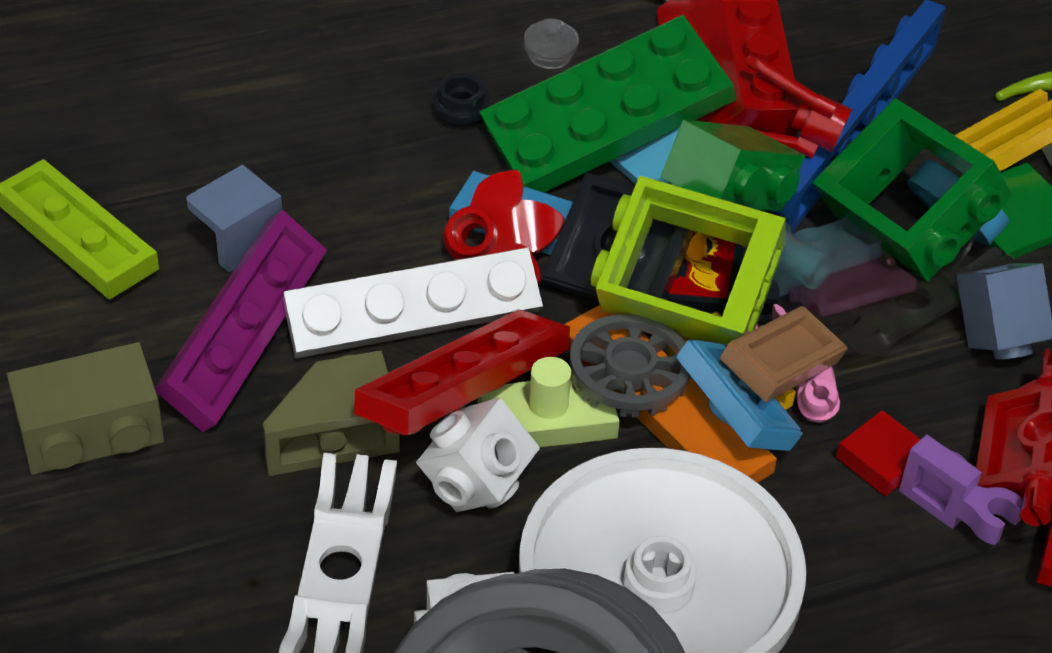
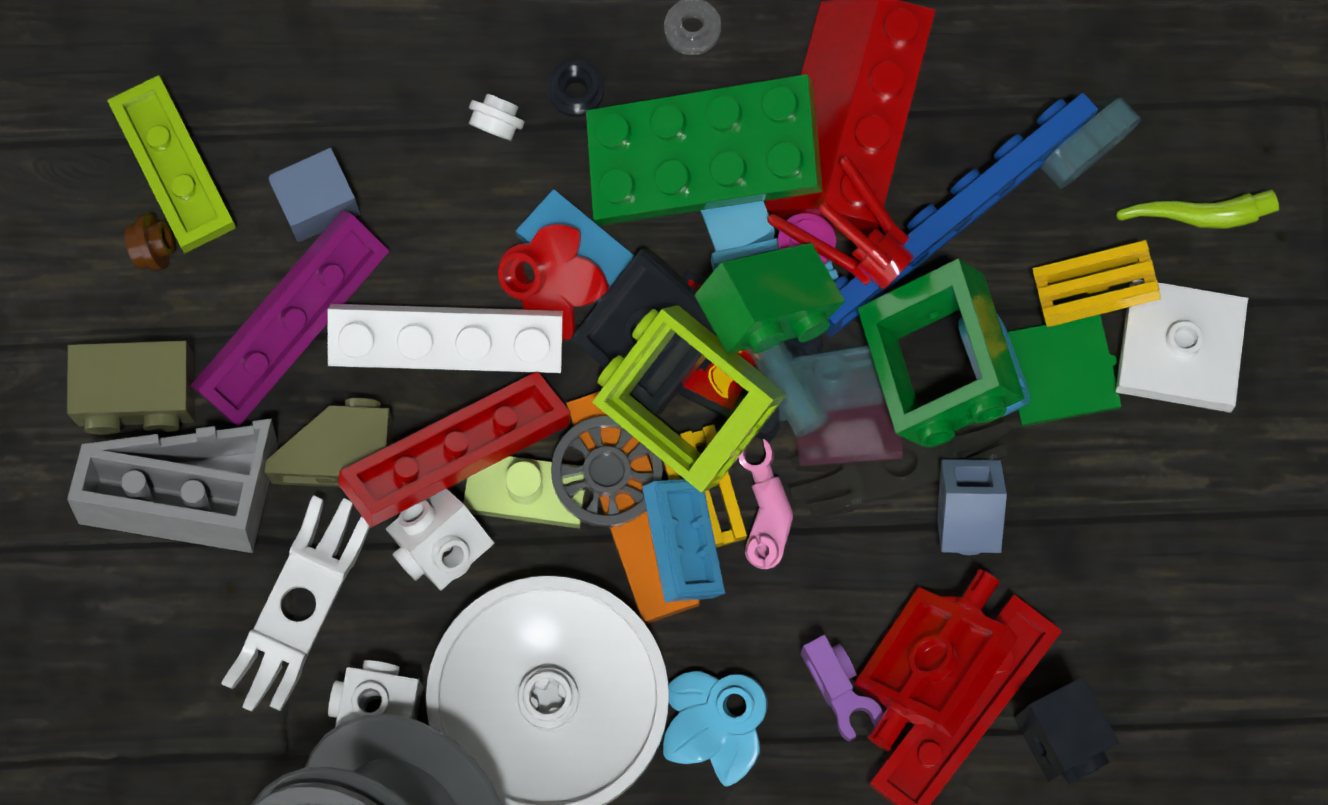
camera: 20 degrees right, 30 degrees up
medium nougat tile [719,306,848,403] -> none
red tile [836,410,921,497] -> none
none -> light grey wedge [67,419,278,553]
none -> reddish brown plate [124,213,175,271]
none -> white plate [469,94,525,141]
none -> medium azure plate [663,671,768,786]
none -> clear light blue beam [1041,97,1141,189]

